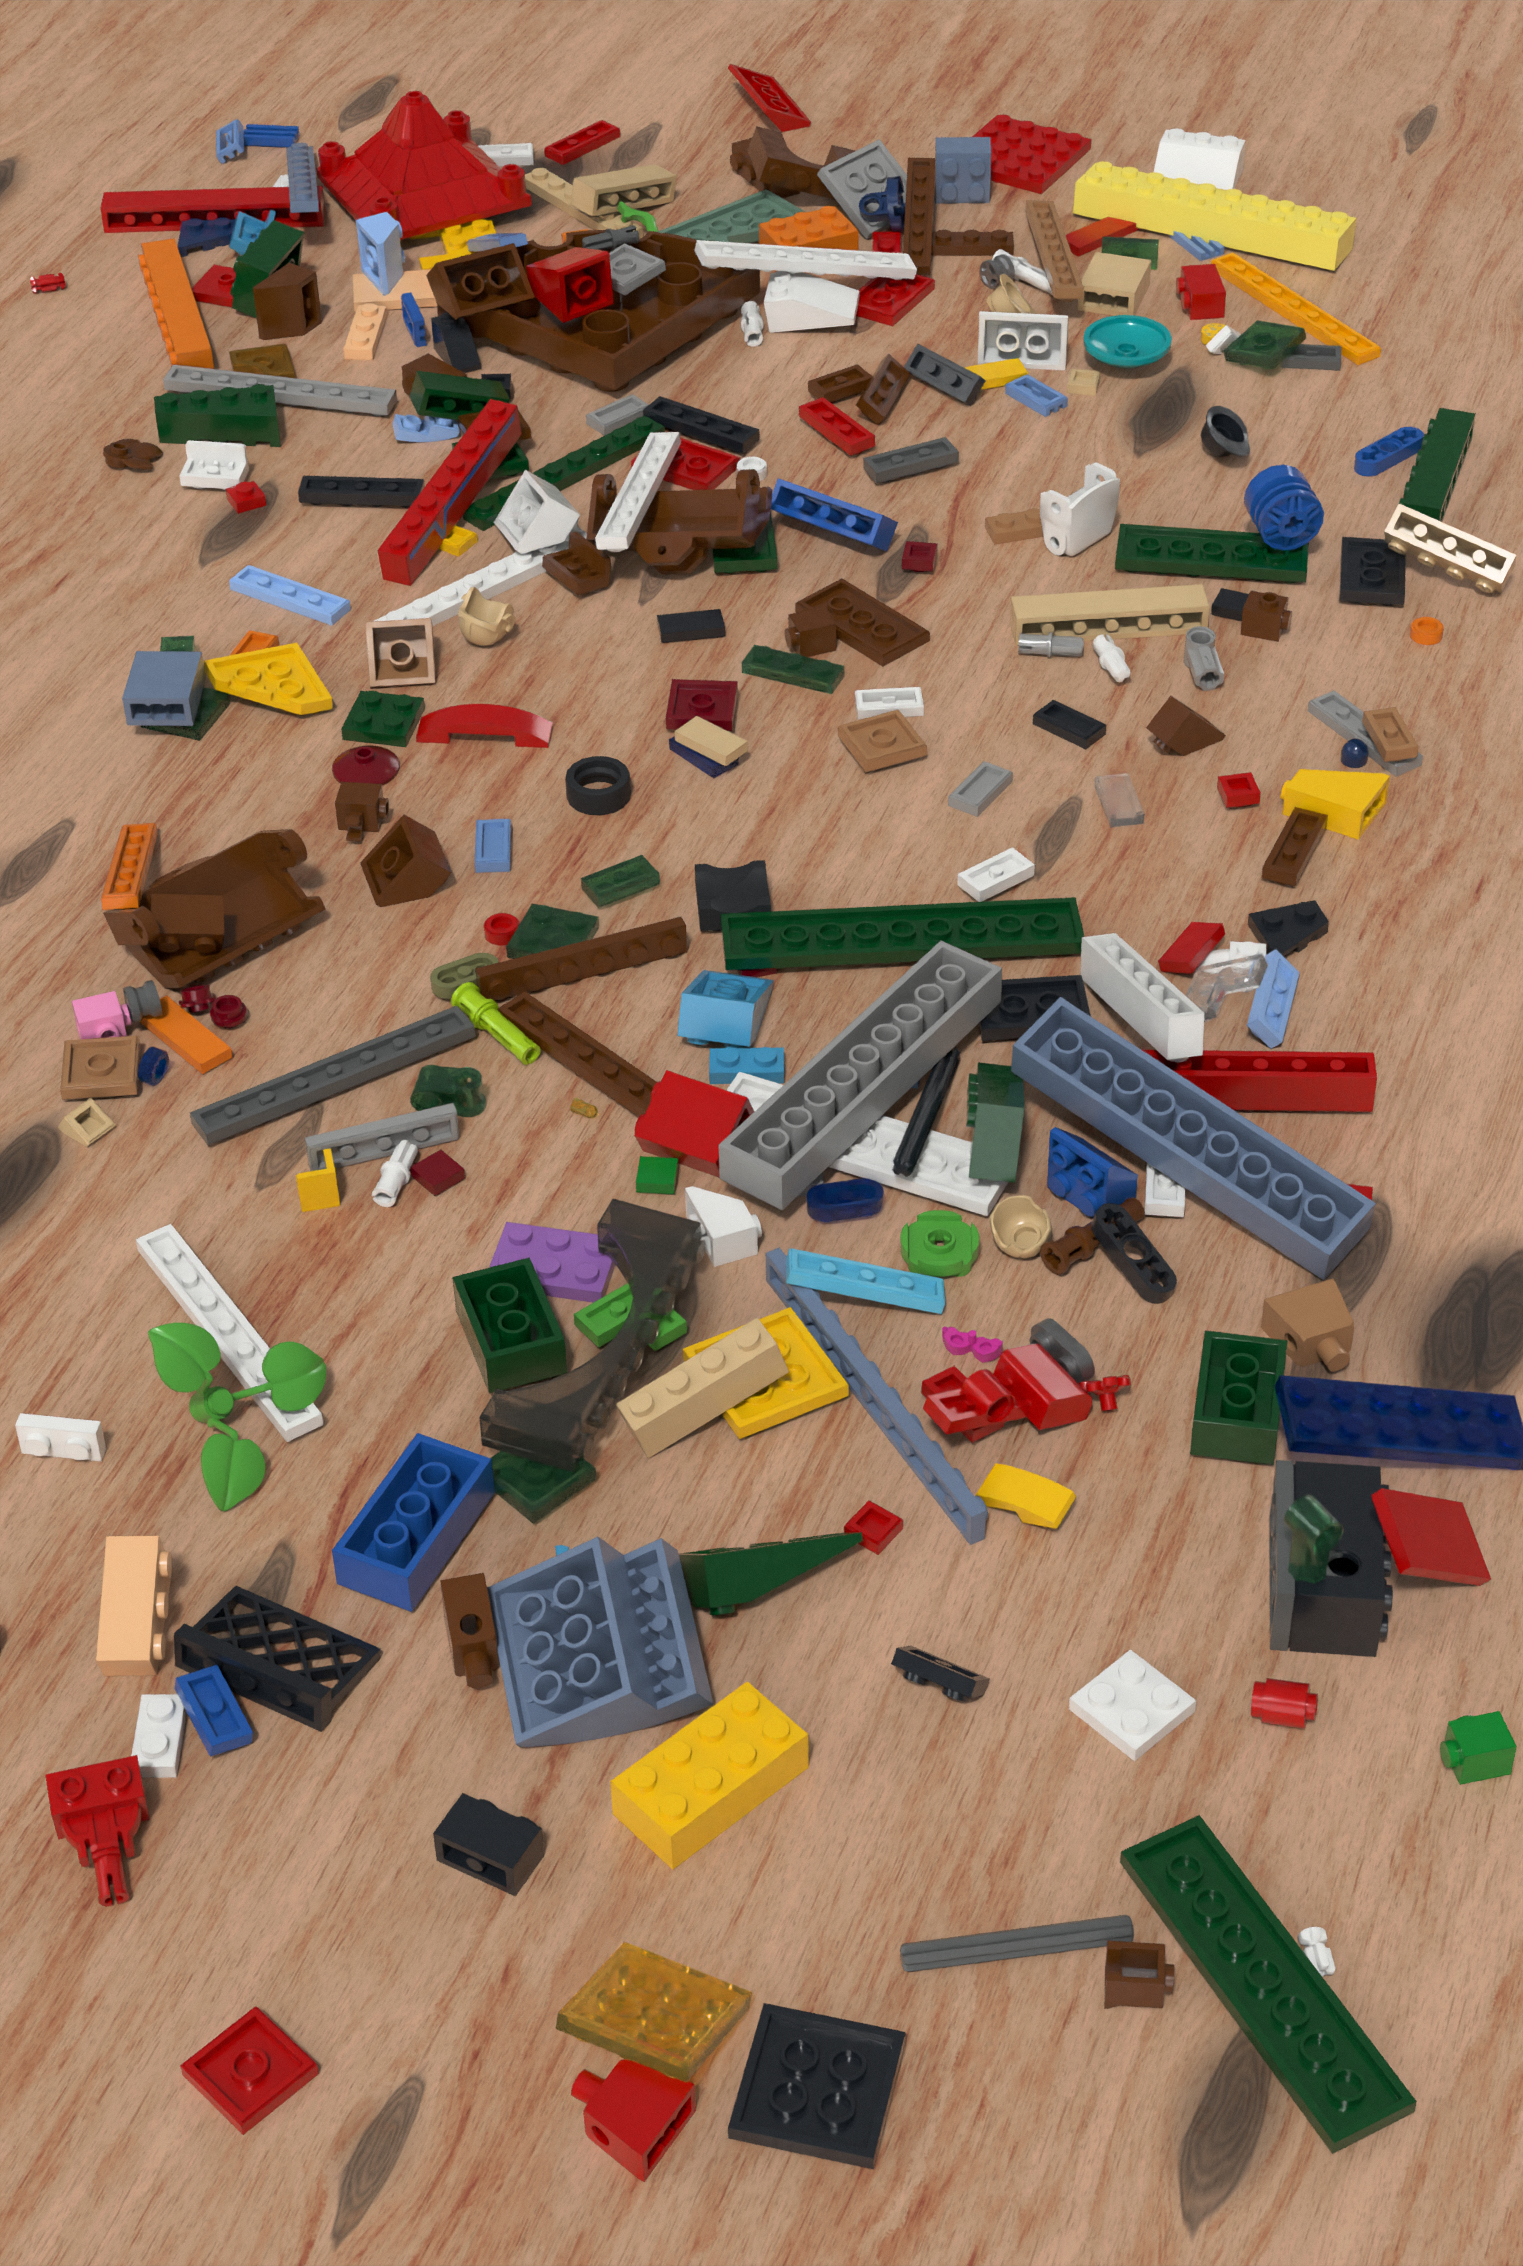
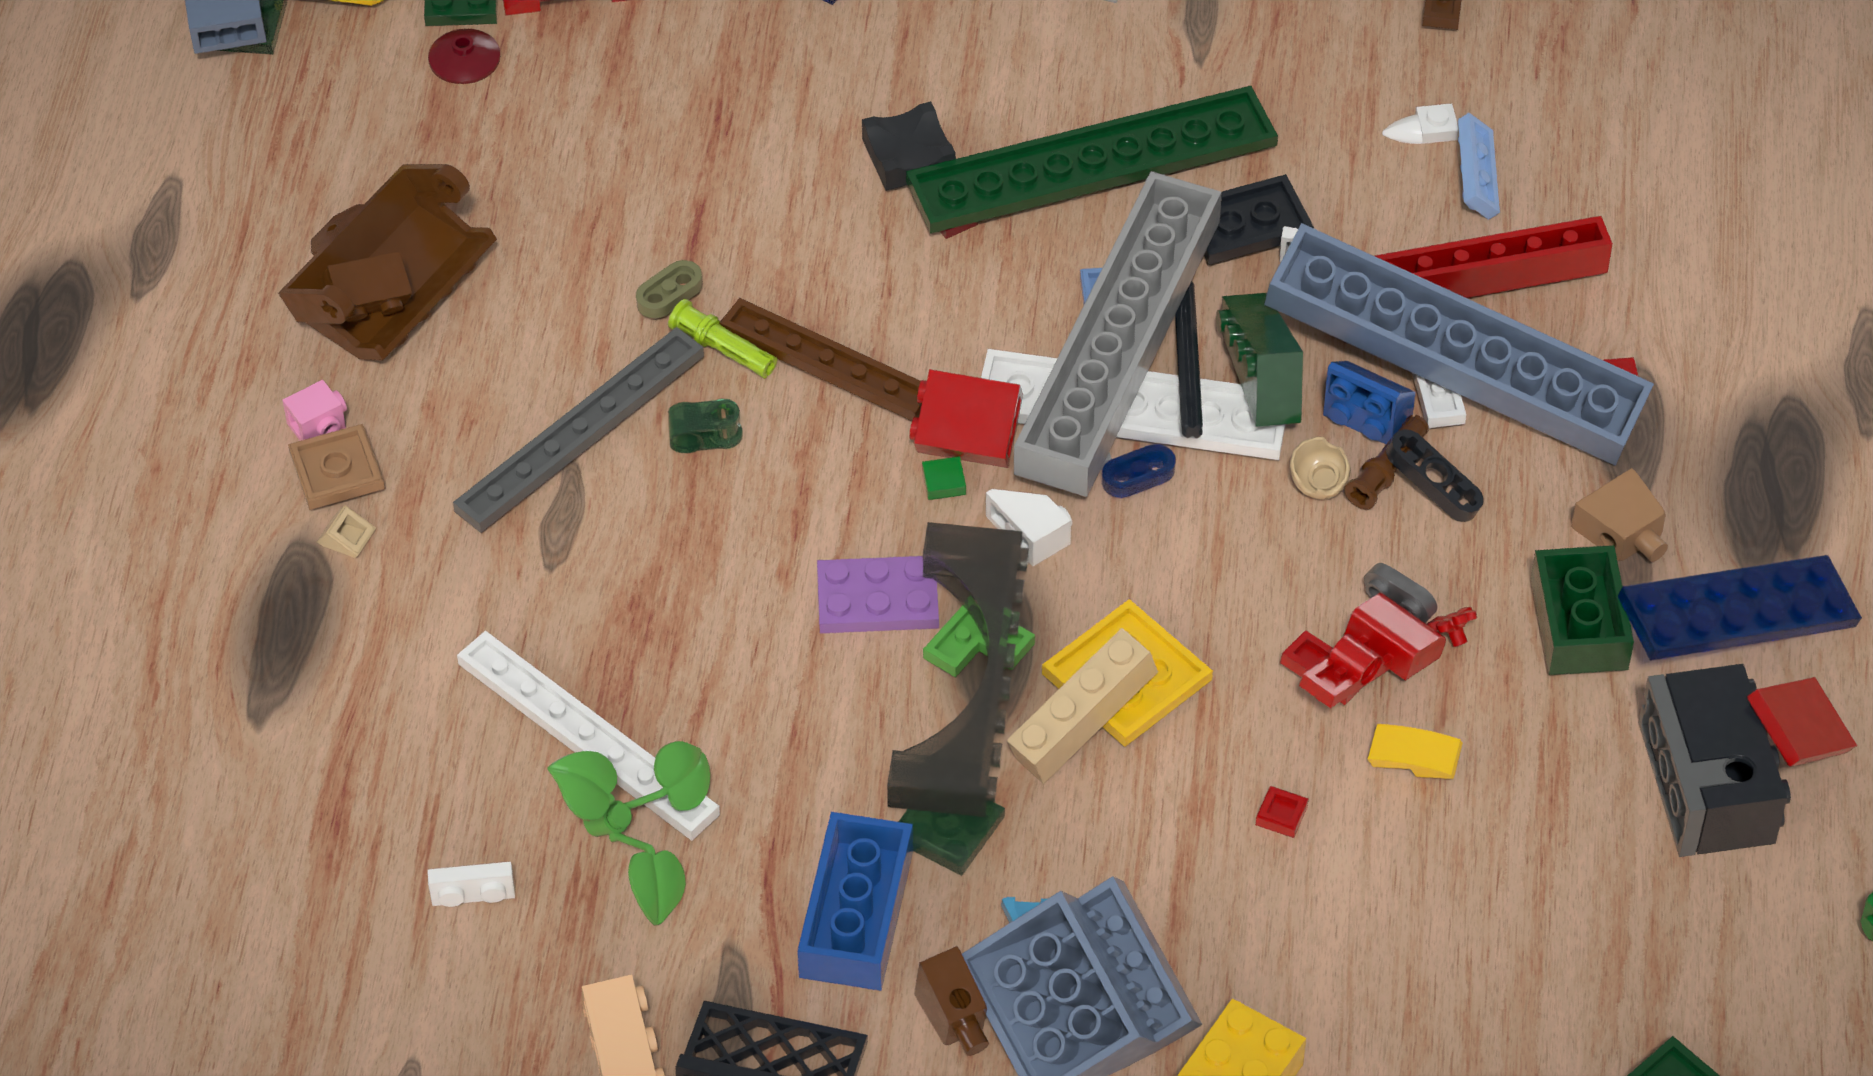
camera: 15 degrees left, 10 degrees up
orange tile [101,823,158,910] -> none
dark grey wheel [123,980,162,1023] -> none
clear blue tile [138,1046,169,1086] -> none
orange tile [139,995,233,1074] -> none
dark red plate [179,985,216,1012] -> none
dark red plate [210,995,247,1028] -> none
yellow panel [295,1148,340,1212] -> none
light grey tile [305,1103,459,1171] -> none
reddish brown brick [335,782,389,841] -> none
reddish brown slope [360,814,452,907] -> none
white axle [372,1140,418,1207] -> none
dark red tile [410,1149,465,1196] -> none
dark green brick [452,1257,567,1393] -> none
medium blue tile [475,819,511,873] -> none
reddish brown plate [475,917,687,1002] -> none
red tile [484,913,520,946] -> none
clear green plate [506,903,599,959] -> none
black tyre [565,756,631,815] -> none
clear yellow piece [570,1097,598,1119] -> none
clear green plate [581,855,660,908] -> none
dark azure slope [677,970,774,1048] -> none
dark green wedge [679,1532,863,1615] -> none
dark azure plate [709,1047,784,1084] -> none
sand blue plate [765,1248,988,1545] -> none
medium azure tile [786,1248,945,1314] -> none
black plate [891,1646,990,1702] -> none
bright green plate [900,1210,979,1277] -> none
dark pink piece [942,1326,1003,1363] -> none
white plate [957,847,1035,902] -> none
white plate [1069,1649,1196,1761] -> none
white brick [1080,933,1205,1062] -> none
red tile [1158,922,1225,974] -> none
clear plate [1186,954,1268,1022] -> none
black wing [1248,900,1329,957] -> none
red brick [1251,1678,1318,1729] -> none
clear green piece [1284,1495,1344,1584] -> none

